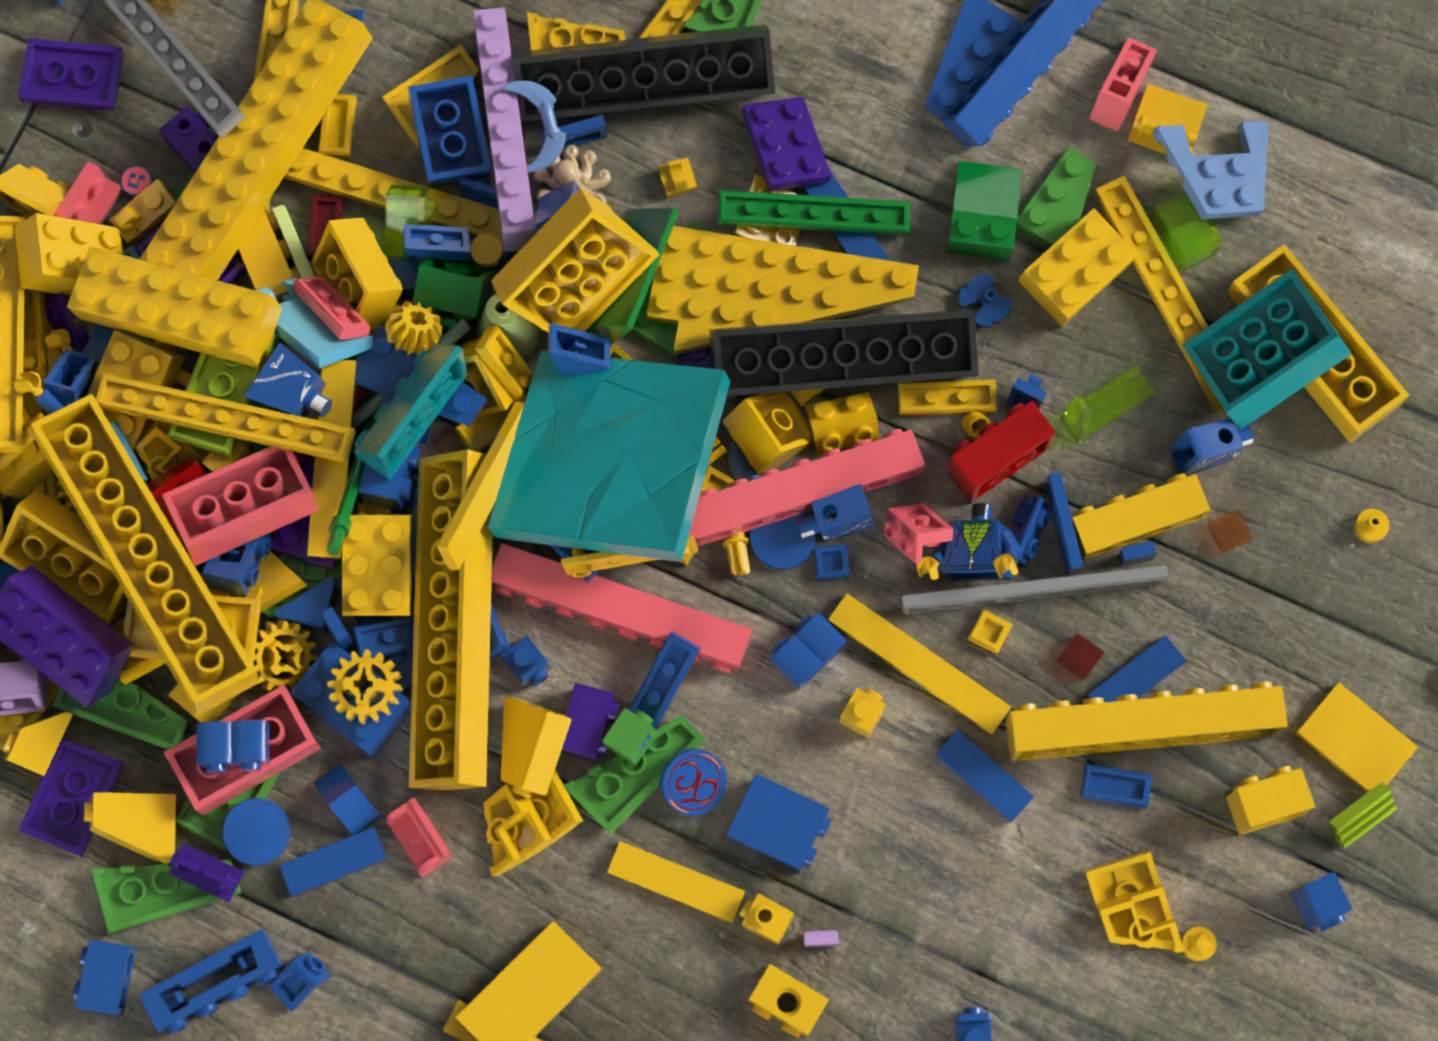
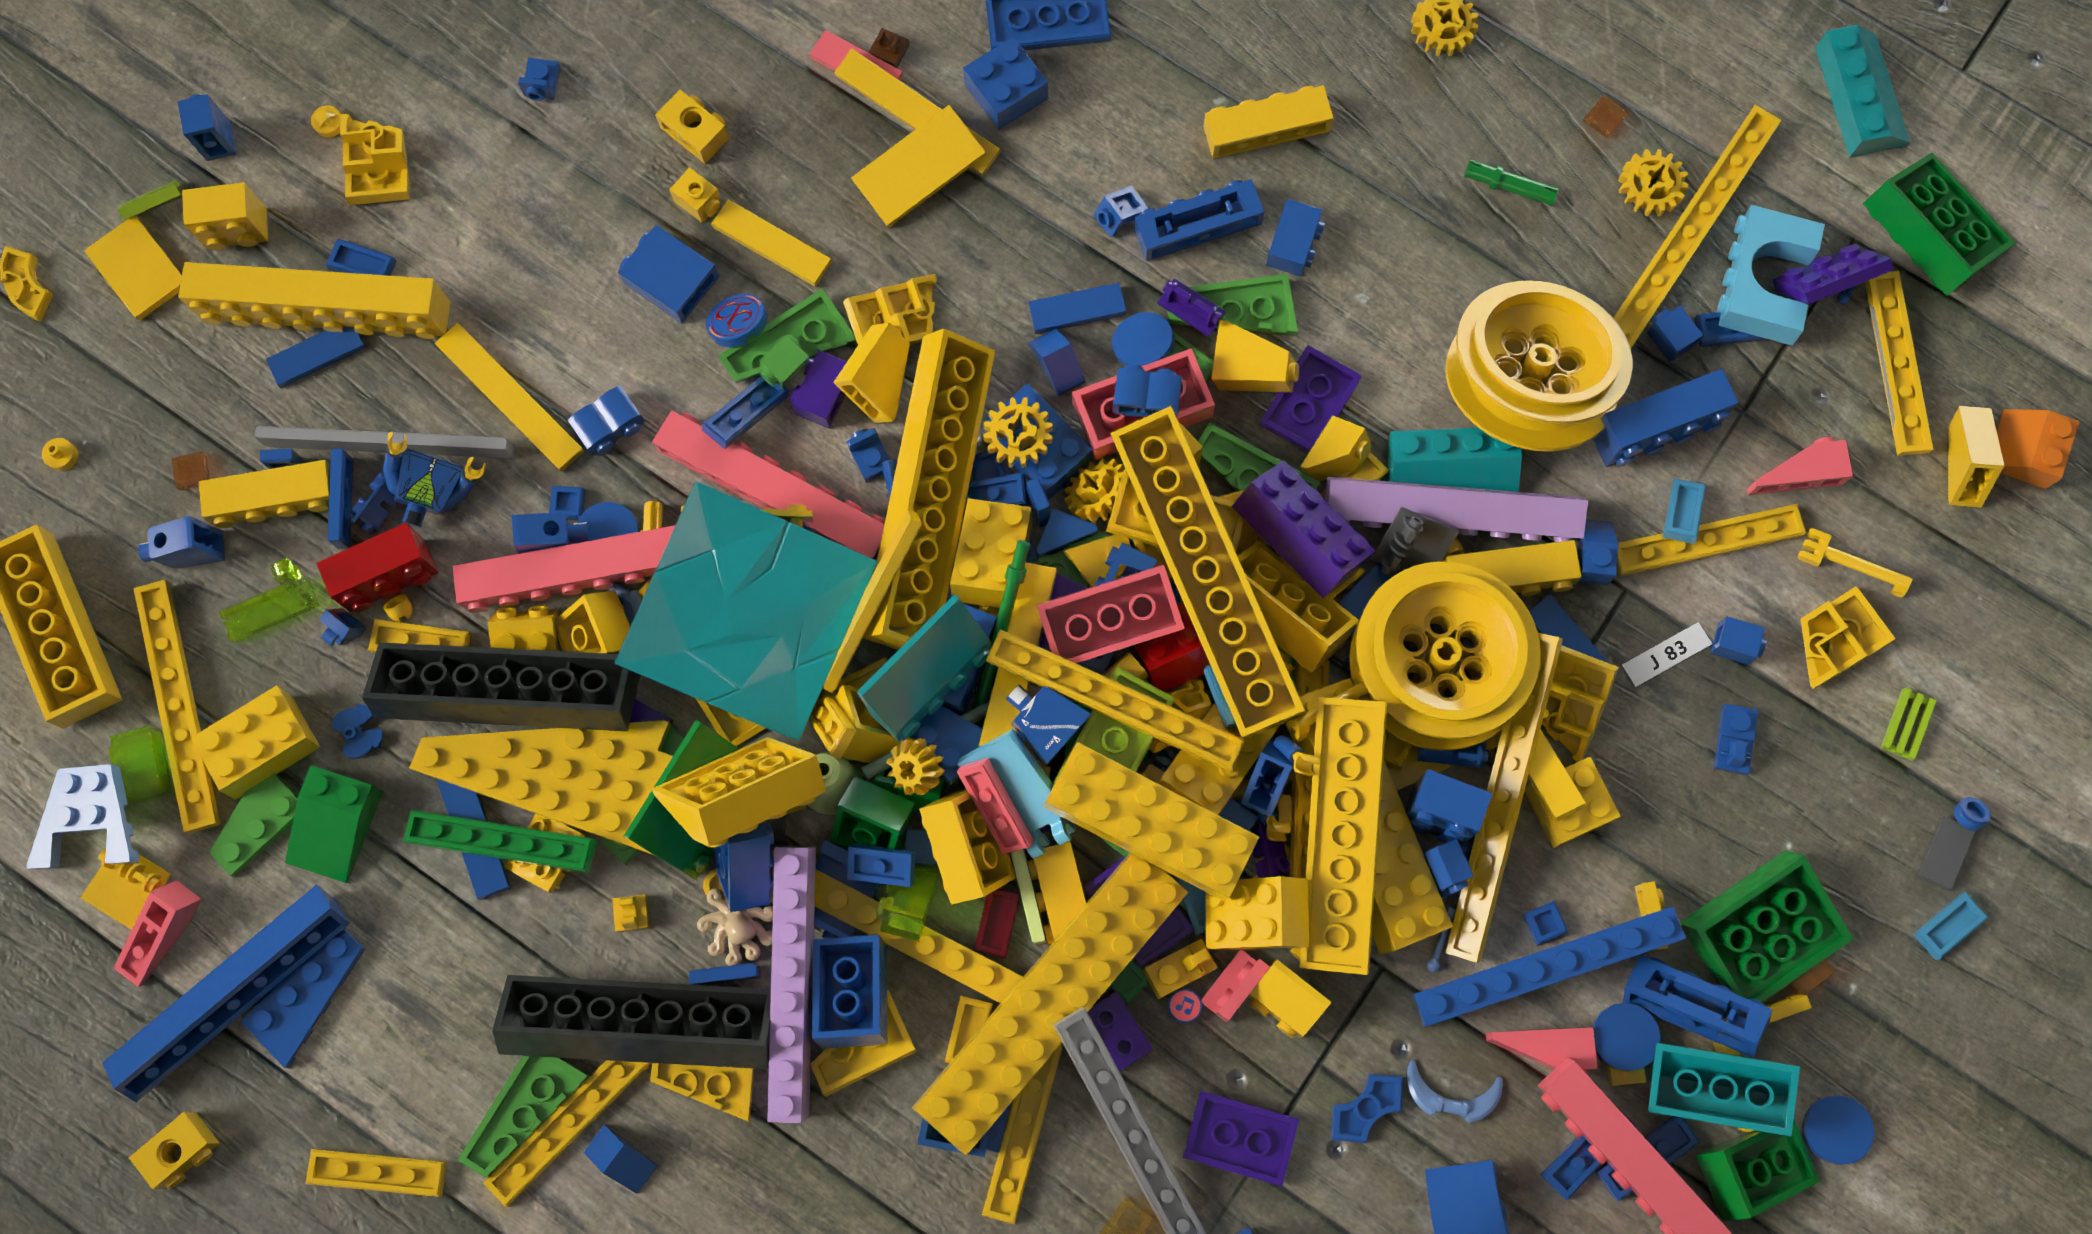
camera: 170 degrees left, 0 degrees up
coral hinge [386,797,453,878] -> none
yellow tile [470,233,504,268] -> none
medium blue piece [503,81,566,172] -> none
blue slope [548,323,610,377] -> none
dark purple plate [741,97,831,192] -> none
lavender tile [804,930,839,948] -> none
yellow brick [839,688,886,739] -> none
coral bracket [884,503,953,564] -> none
blue tile [935,730,1034,823] -> none
yellow tile [967,609,1013,655] -> none
clear red tile [1057,633,1104,680] -> none
teal slope [1183,269,1352,430] -> none

